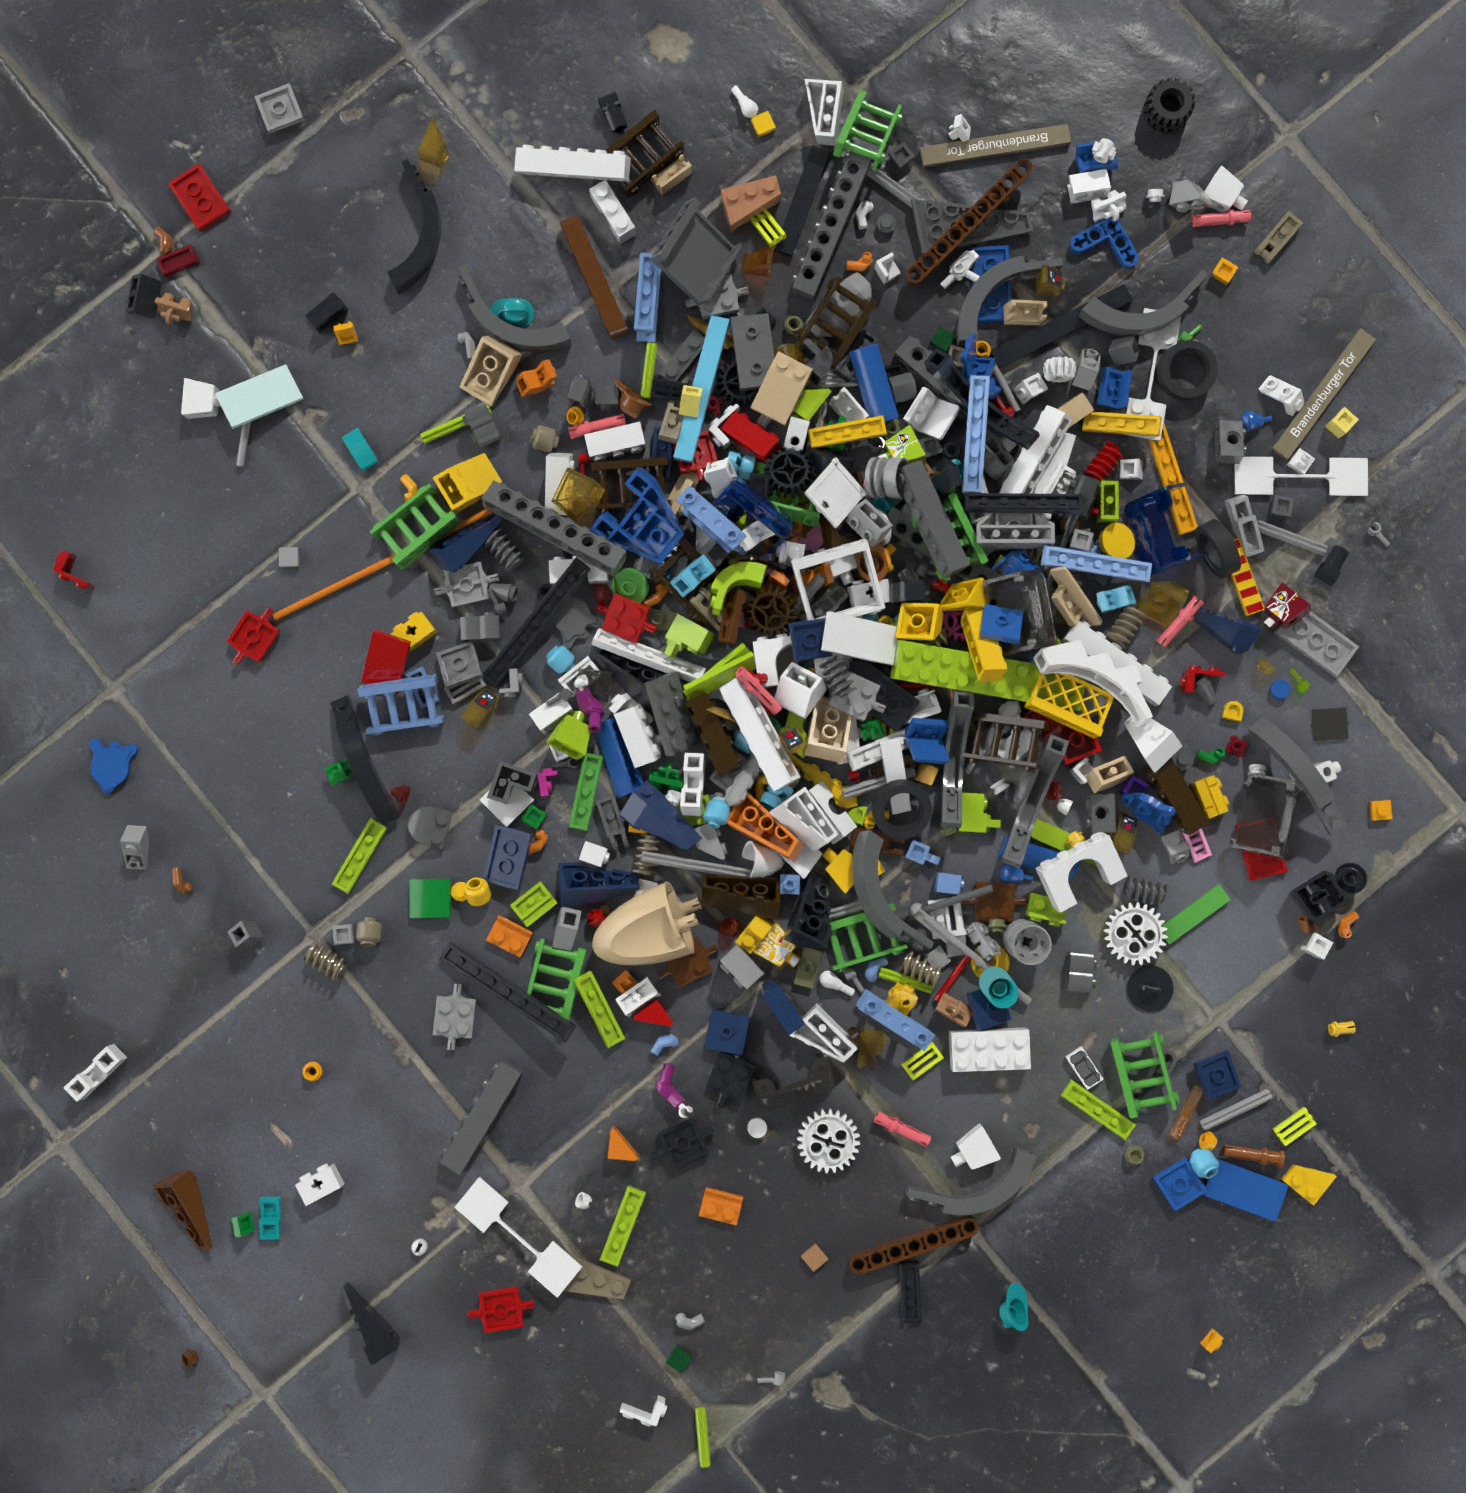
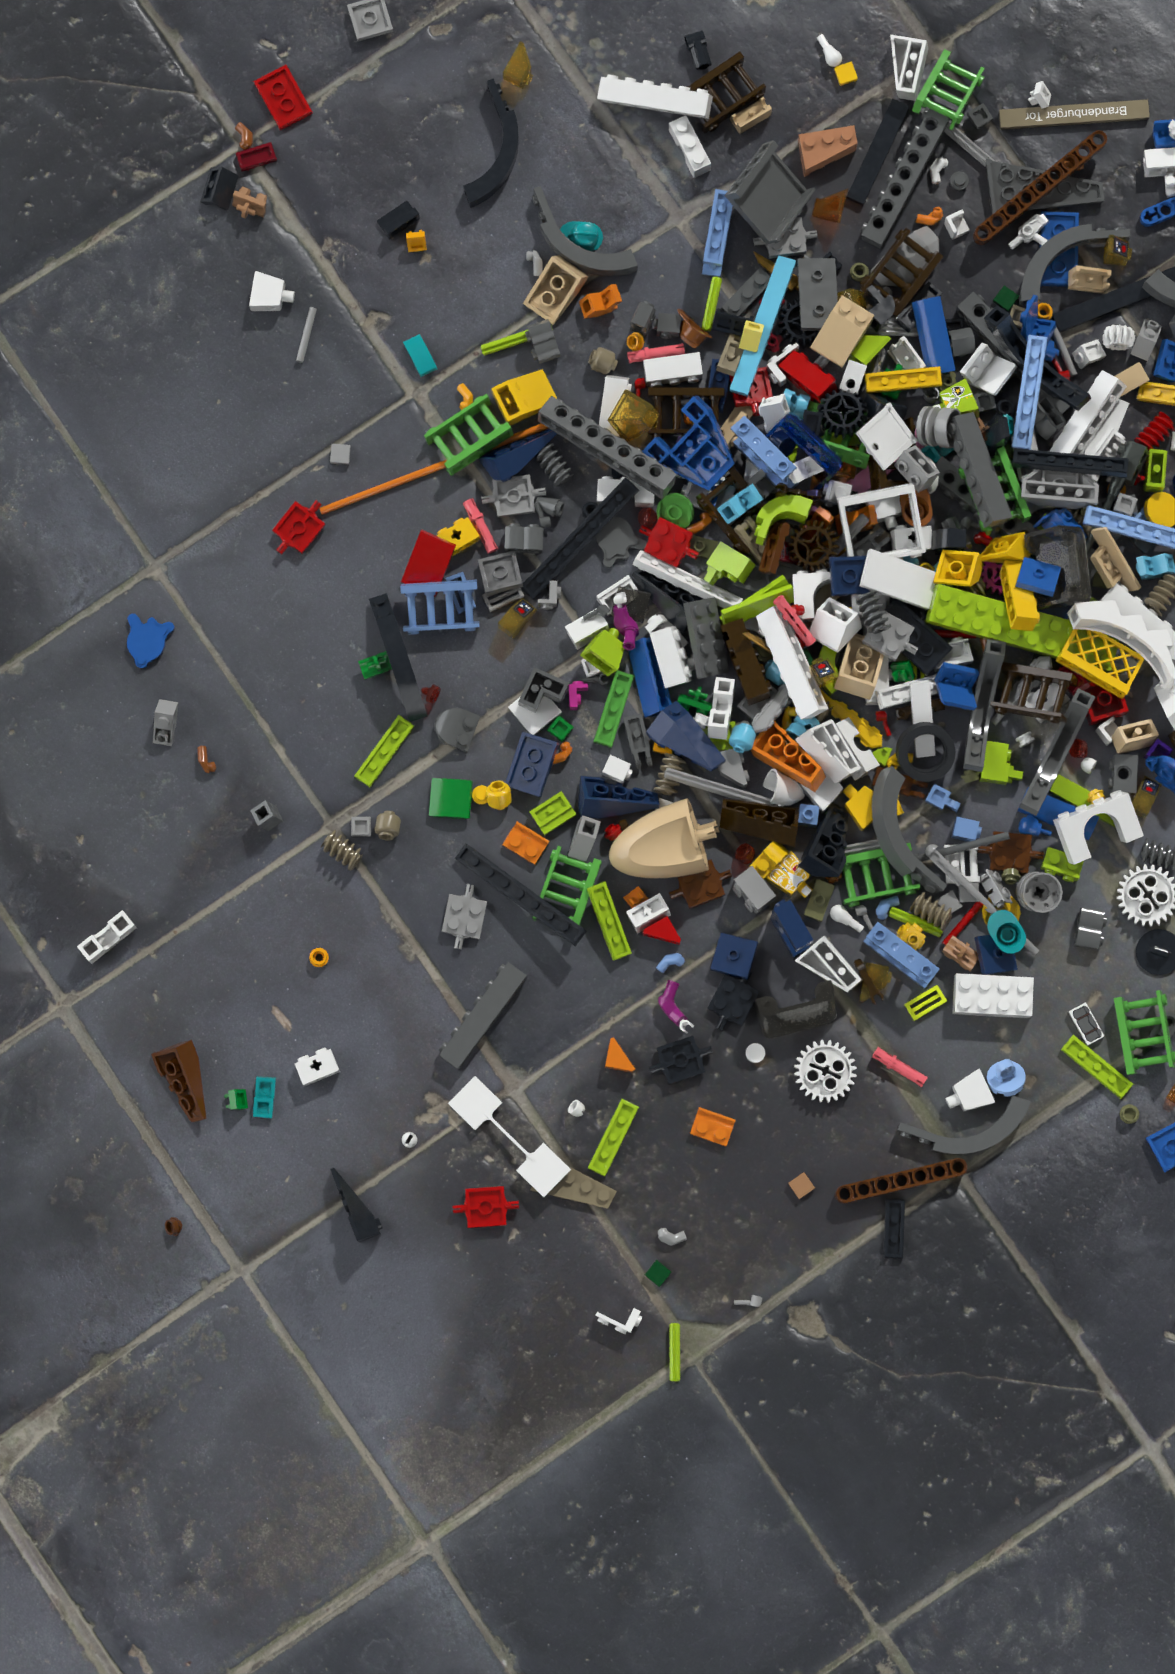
camera: 10 degrees right, 5 degrees down
red bracket [52,550,94,590] -> none
light aqua tile [215,364,303,429] -> none
medium azure head [546,645,575,674] -> none
reddish brown beam [560,215,629,340] -> none
neon yellow tile [750,209,787,247] -> none
light grey axle [842,767,916,799] -> none
light orange arm [884,543,896,573] -> none
pearl gold slope [913,762,939,787] -> none
teal piece [999,1283,1028,1331] -> none
none -> coral pin [463,498,499,554]
none -> light blue tile [987,1059,1026,1097]

